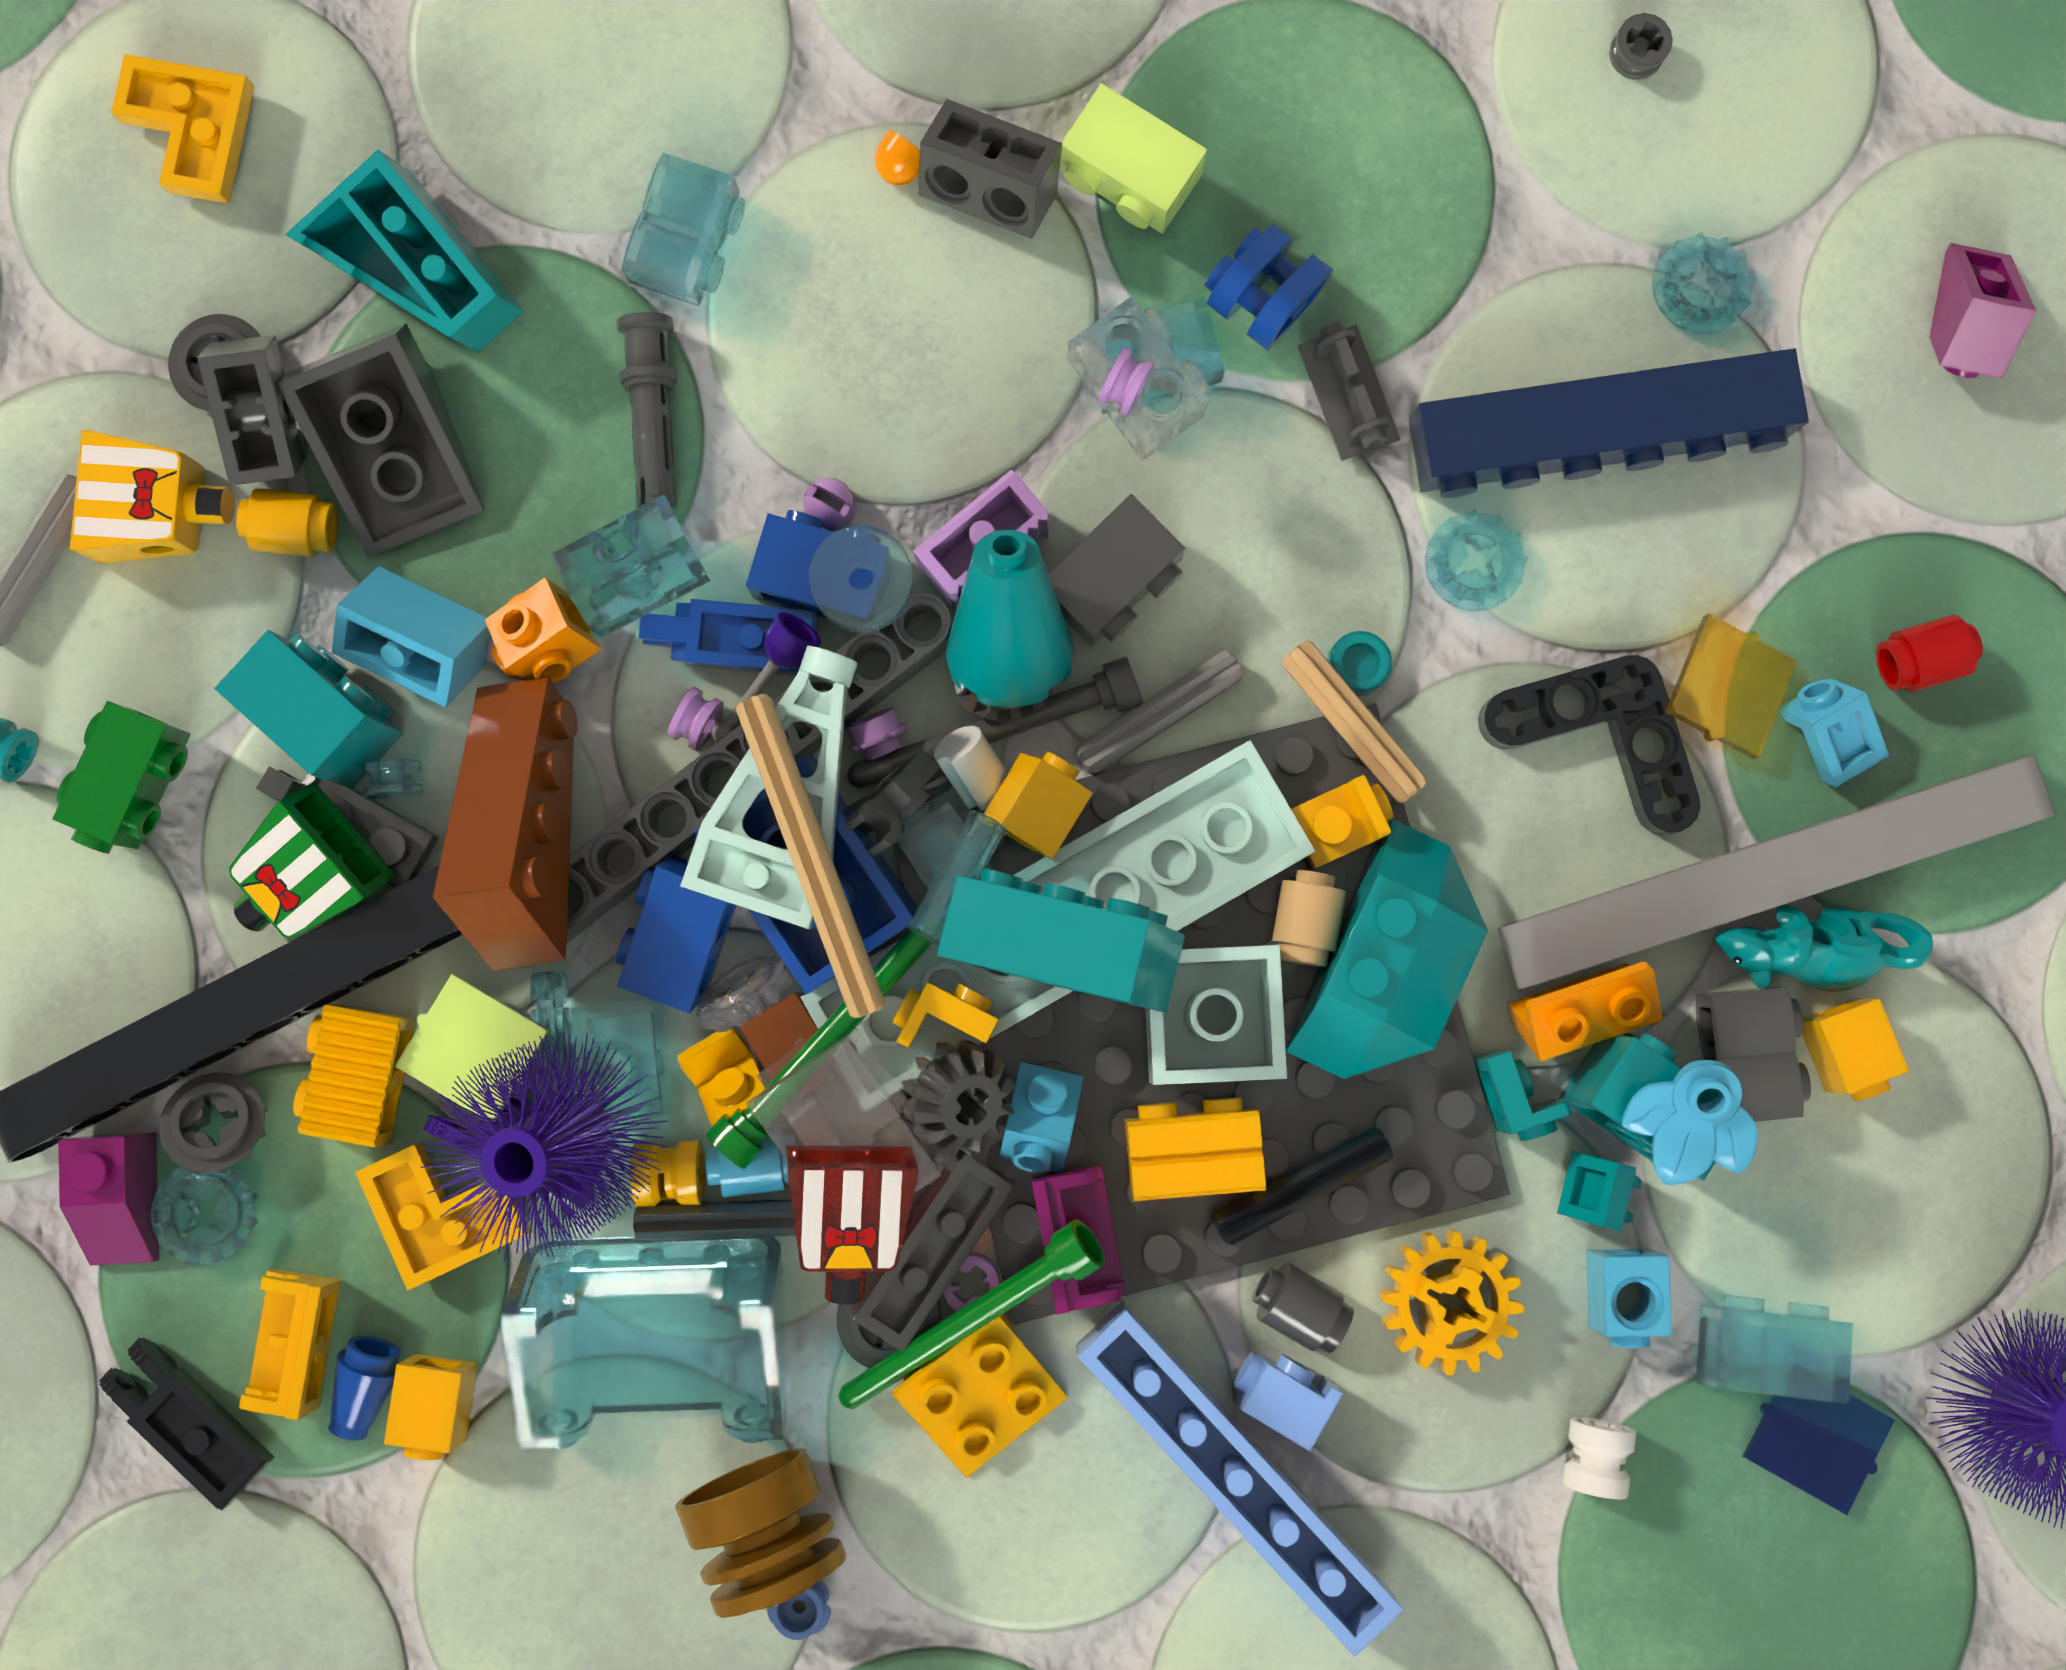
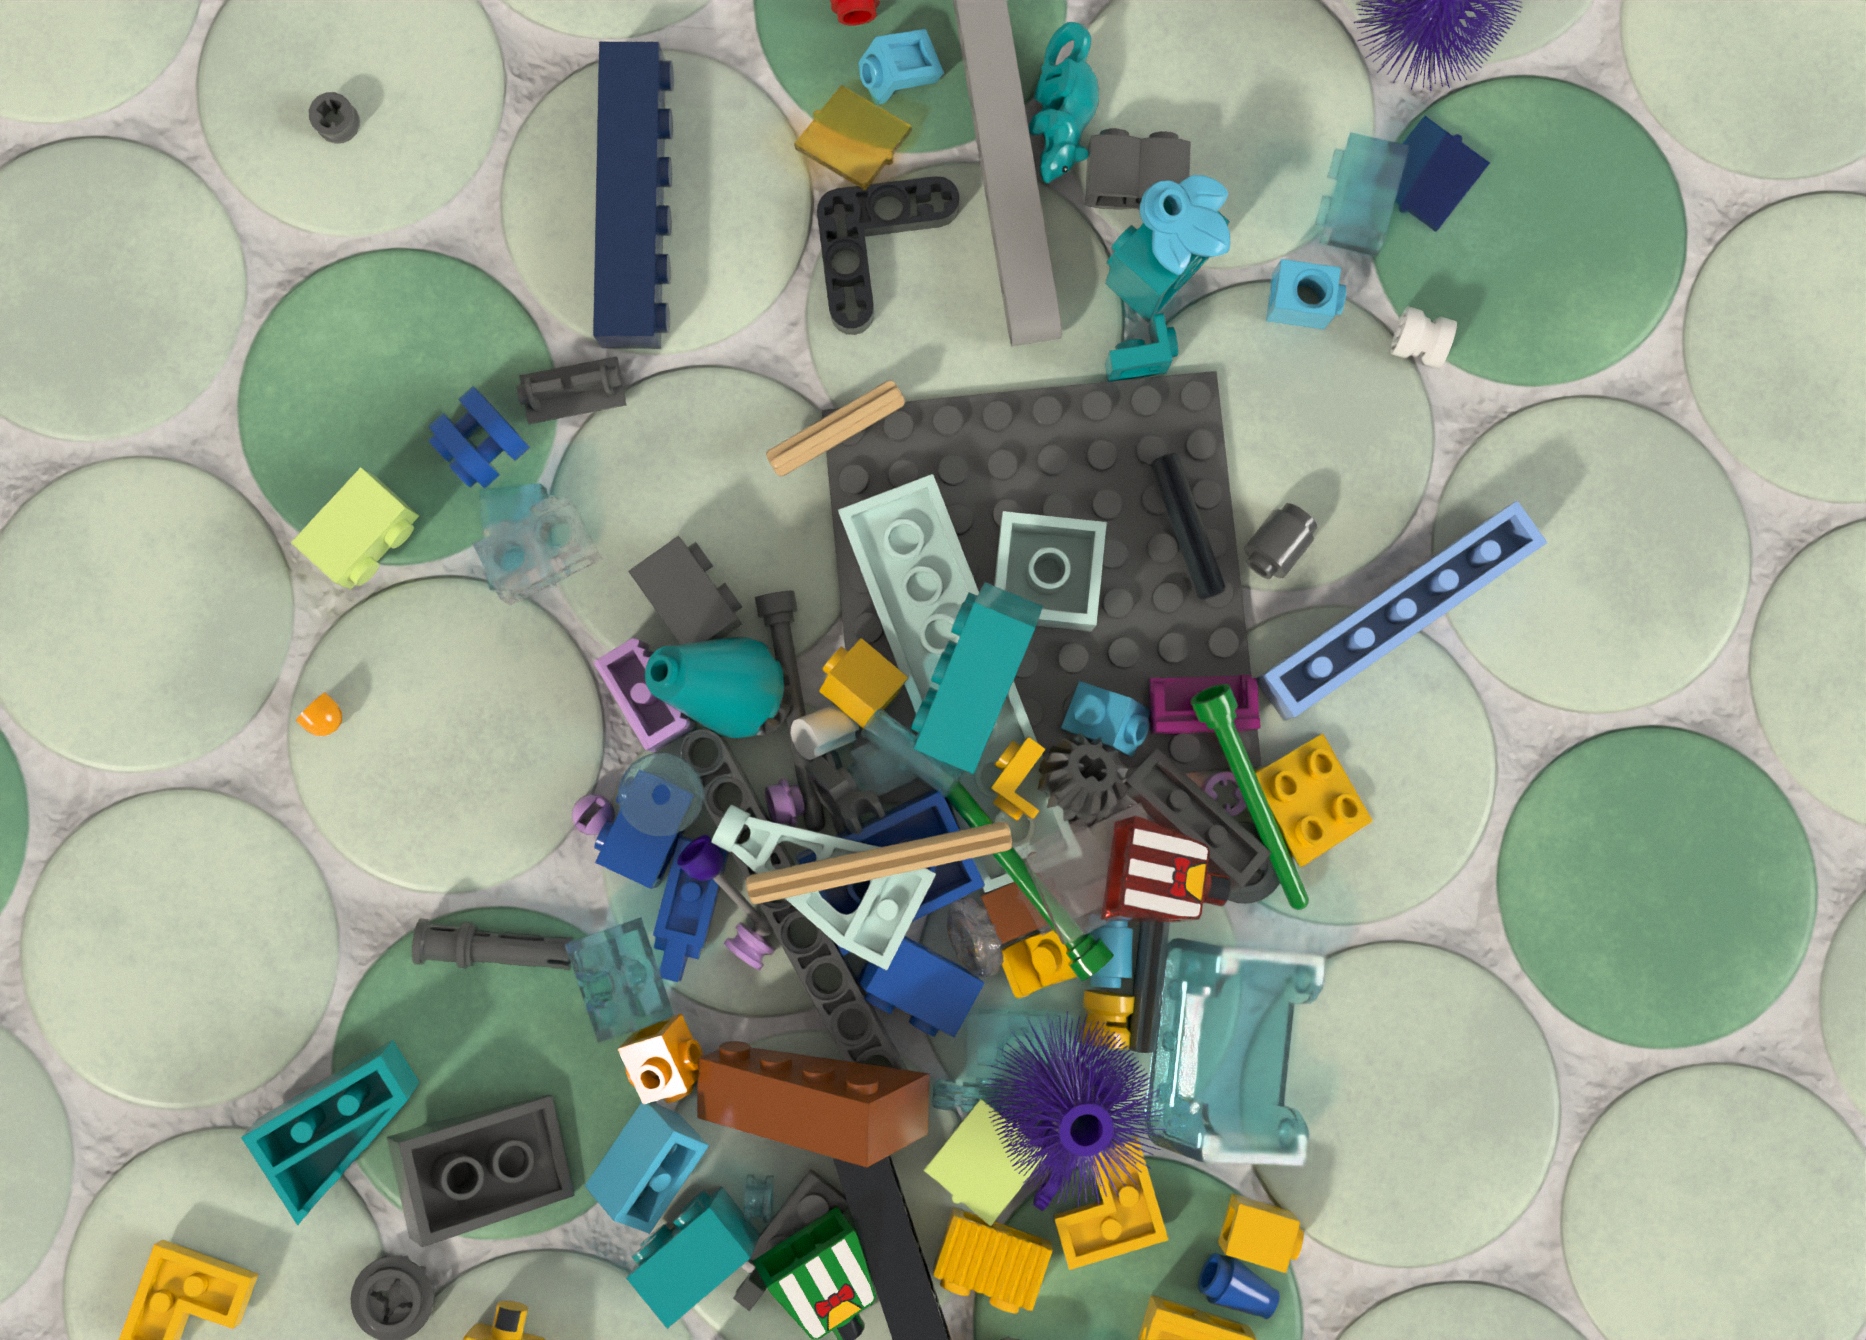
camera: 80 degrees left, 0 degrees up
dark grey brick [197,335,305,486] -> none
yellow brick [236,488,339,558] -> none
clear light blue brick [621,152,745,306] -> none
pearl gold wheel [675,1448,847,1618] -> none
medium blue plate [767,1580,831,1640] -> none
dark grey brick [919,99,1062,239] -> none
light grey axle [1075,650,1244,775] -> none
lavender bush [1098,347,1155,416] -> none
yellow brick [1125,1097,1266,1201] -> none
light blue brick [1233,1352,1343,1451] -> none
tan brick [1272,870,1346,967] -> none
teal wedge [1286,819,1488,1079] -> none
yellow bracket [1291,774,1394,870] -> none
teal tile [1327,631,1392,696] -> none
yellow gear [1378,1229,1525,1376] -> none
clear light blue gear [1425,509,1528,611] -> none
light orange bracket [1508,962,1663,1062] -> none
teal tile [1557,1151,1642,1231] -> none
clear light blue gear [1652,232,1756,334] -> none
yellow brick [1802,998,1910,1101] -> none

